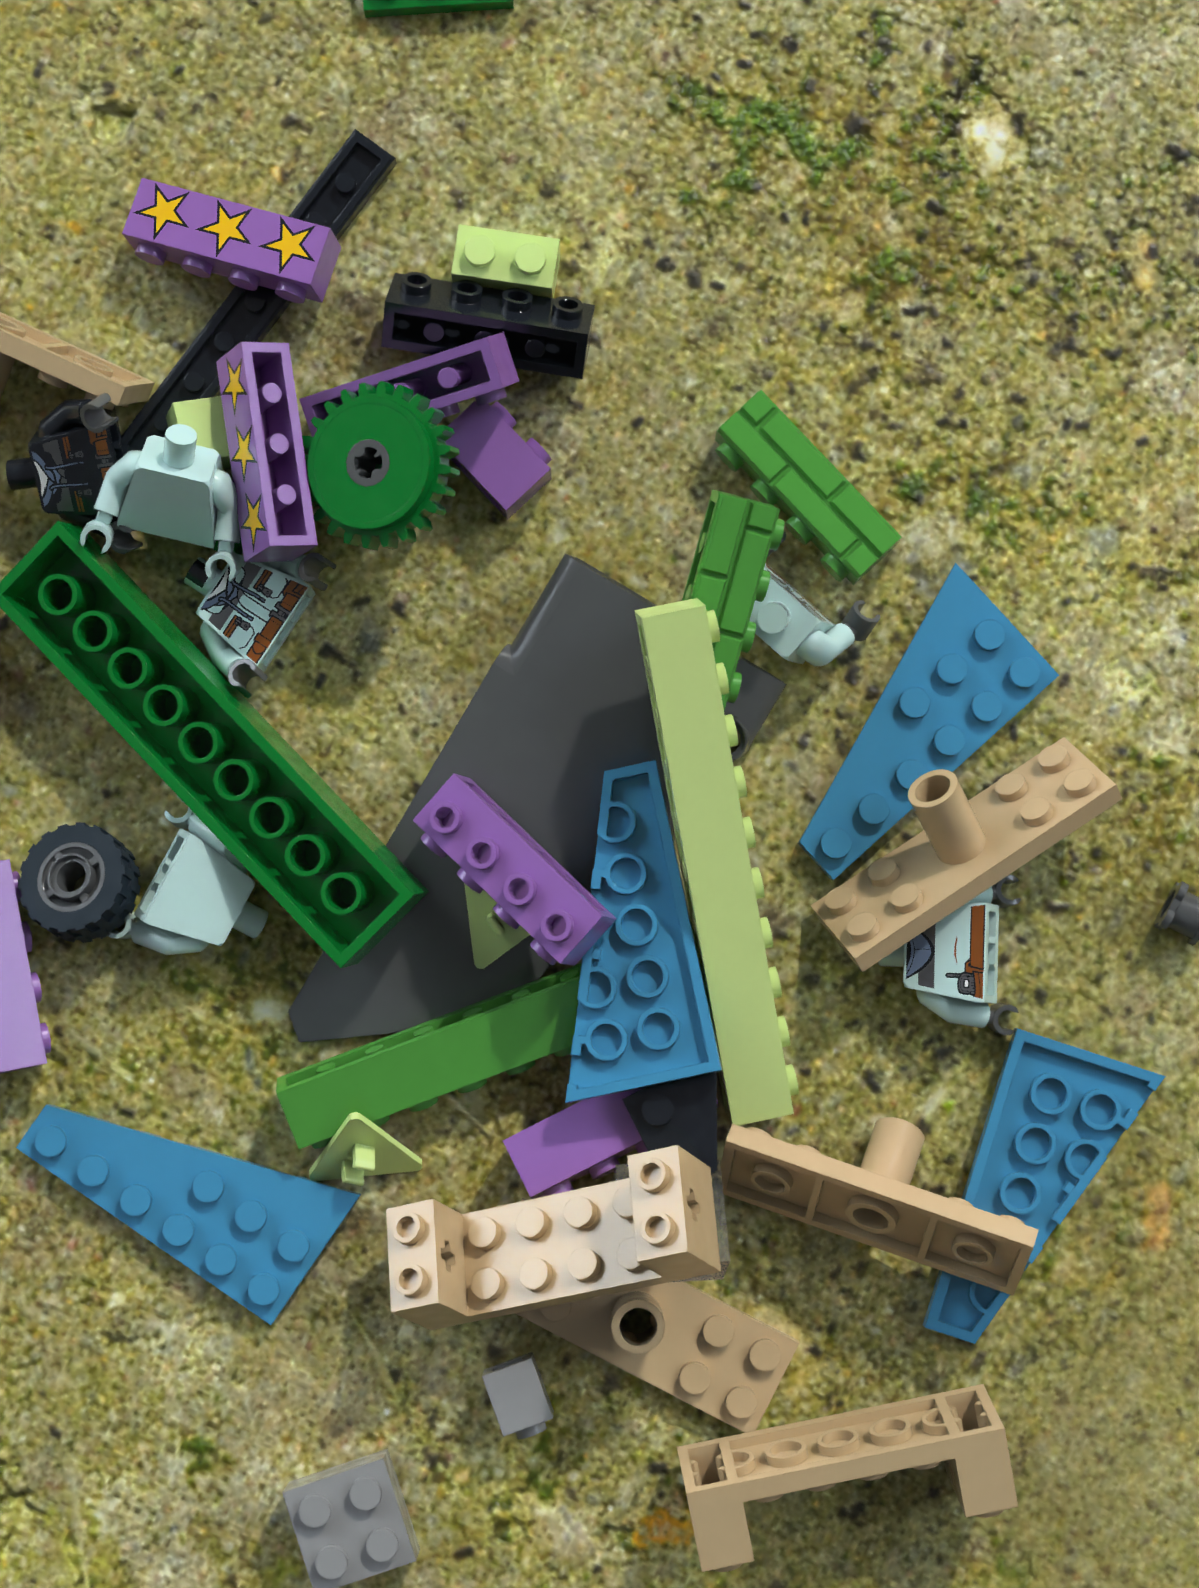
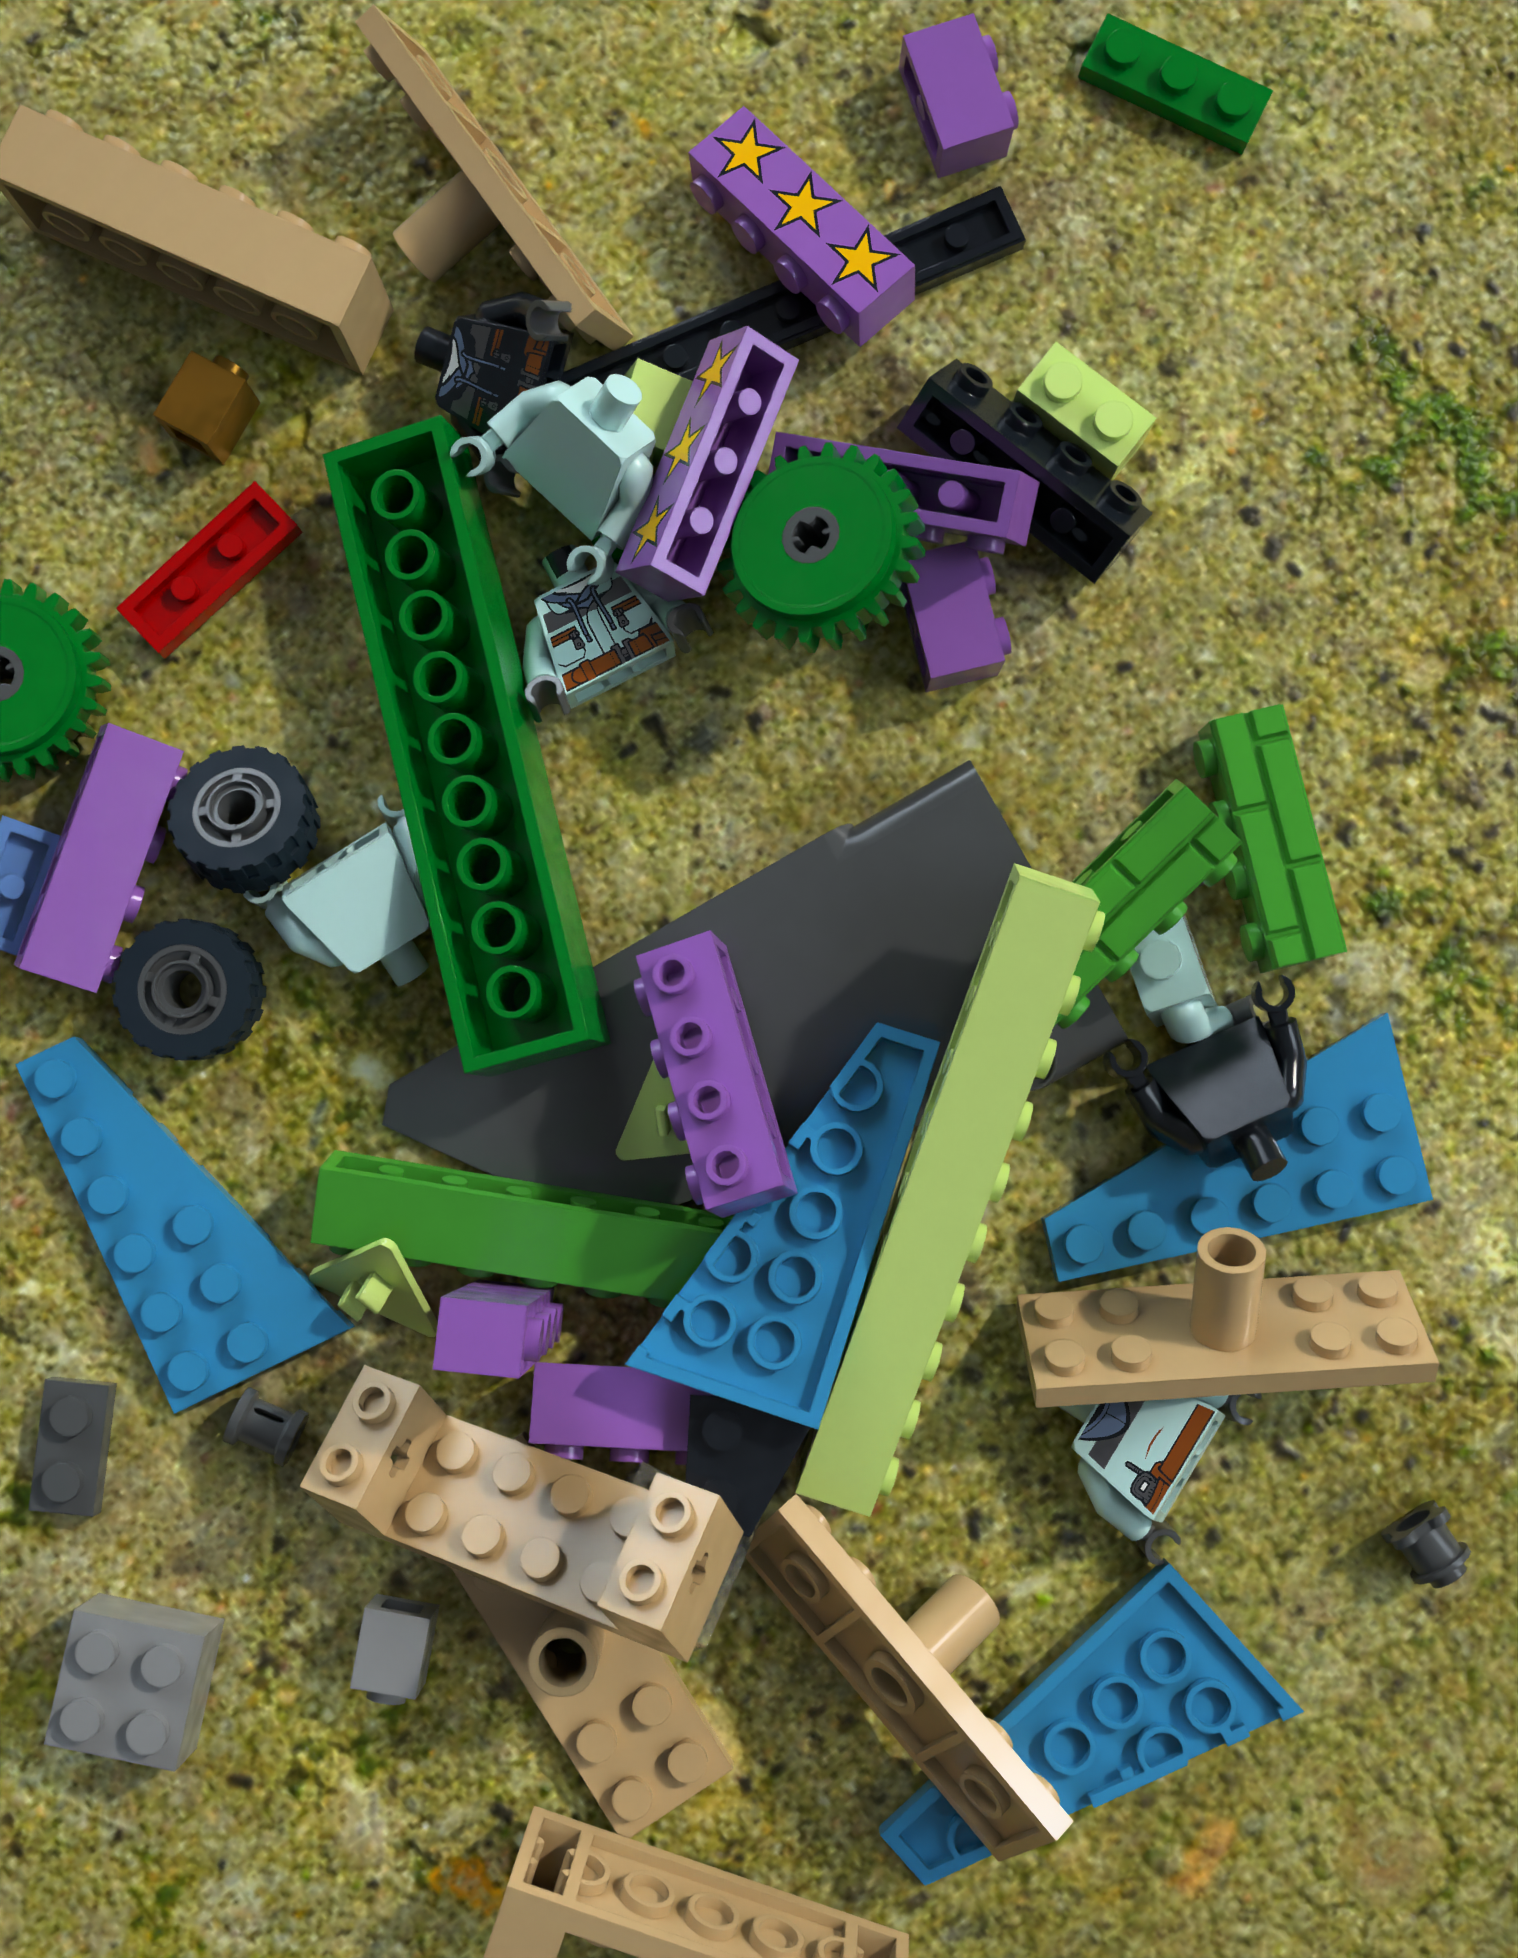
camera: 30 degrees right, 0 degrees up
none -> dark grey plate [28,1377,117,1517]
none -> black wheel [112,919,266,1060]
none -> dark grey bush [223,1387,309,1467]
none -> medium lavender brick [432,1279,564,1379]
none -> medium lavender brick [899,13,1019,178]
none -> black torso [1102,975,1307,1182]

